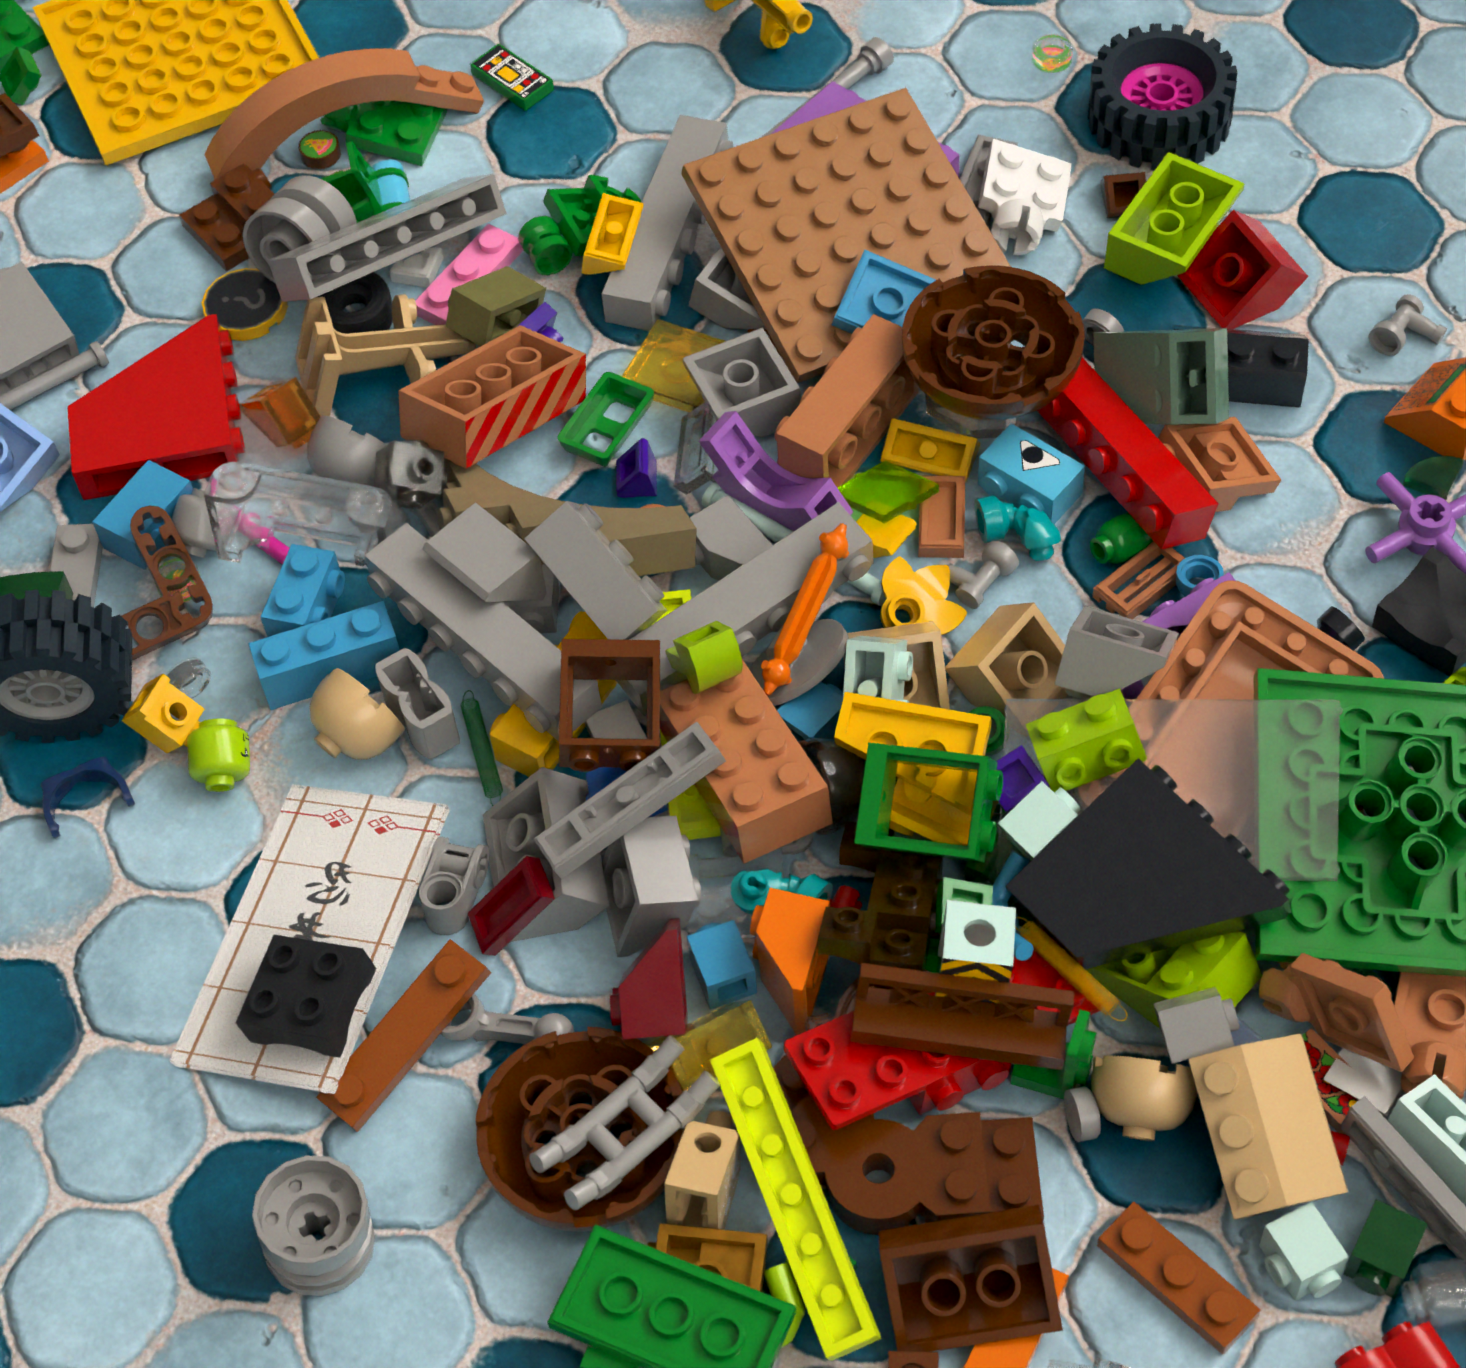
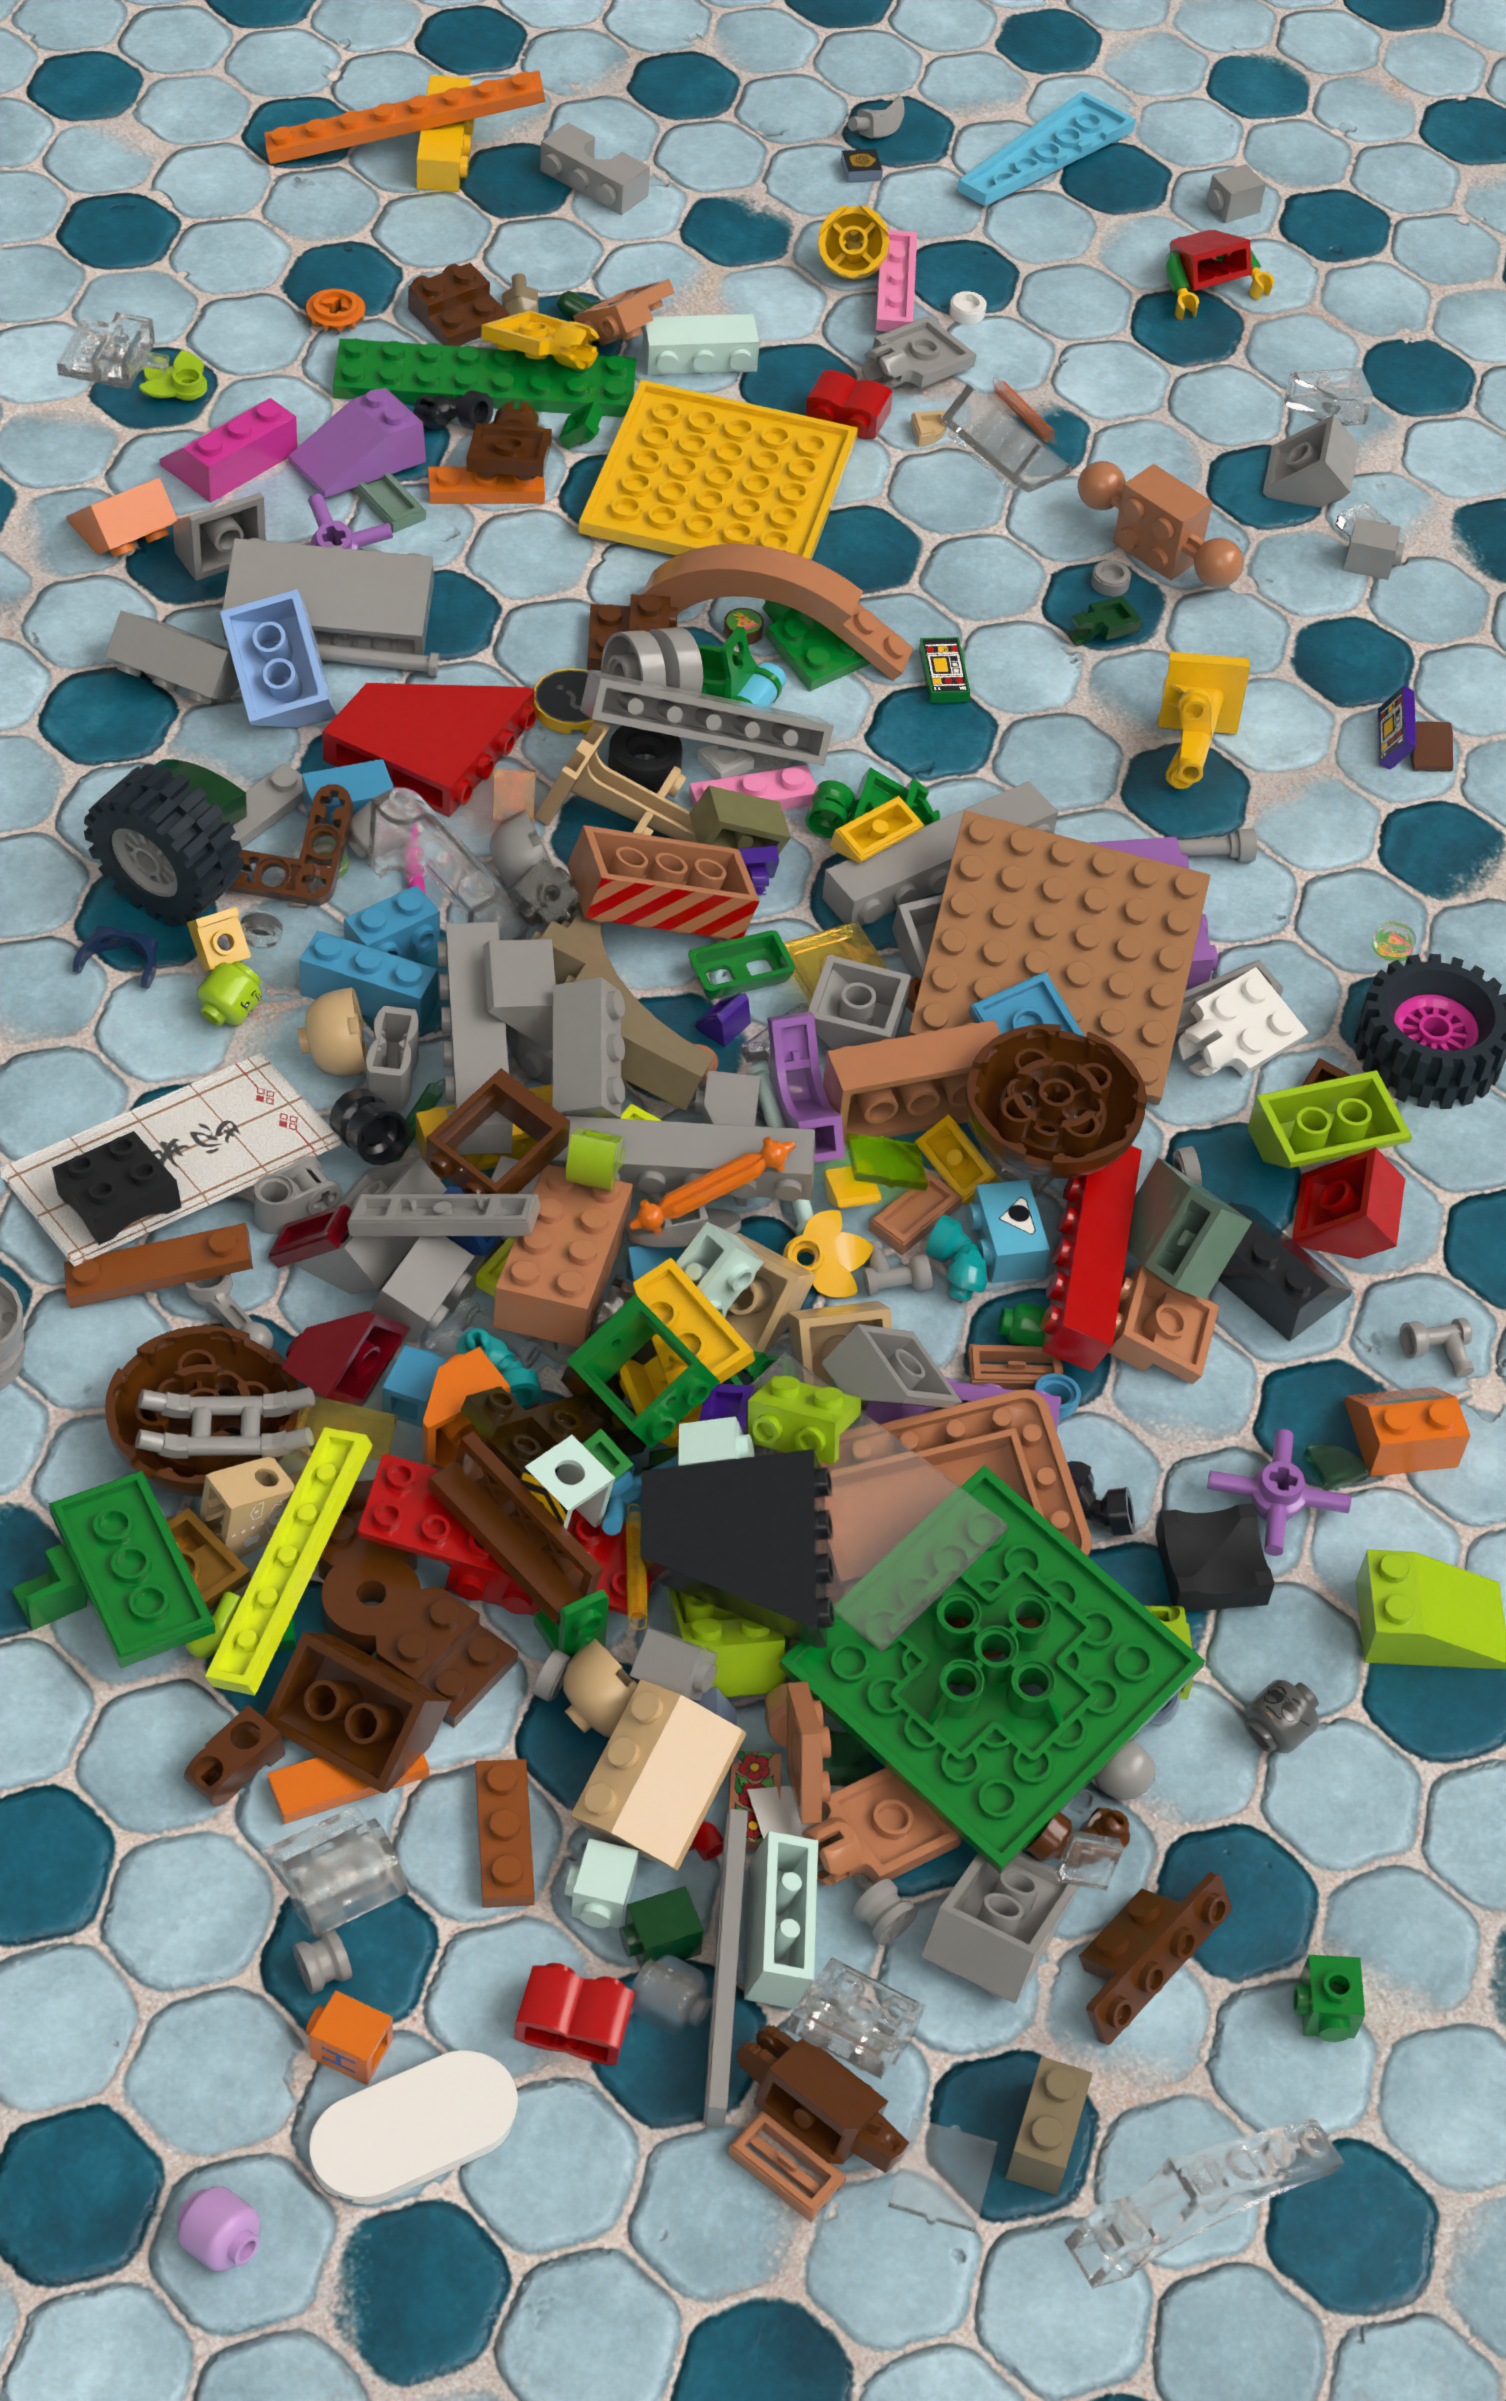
camera: 30 degrees right, 5 degrees down
none -> black wheel [329,1089,410,1165]

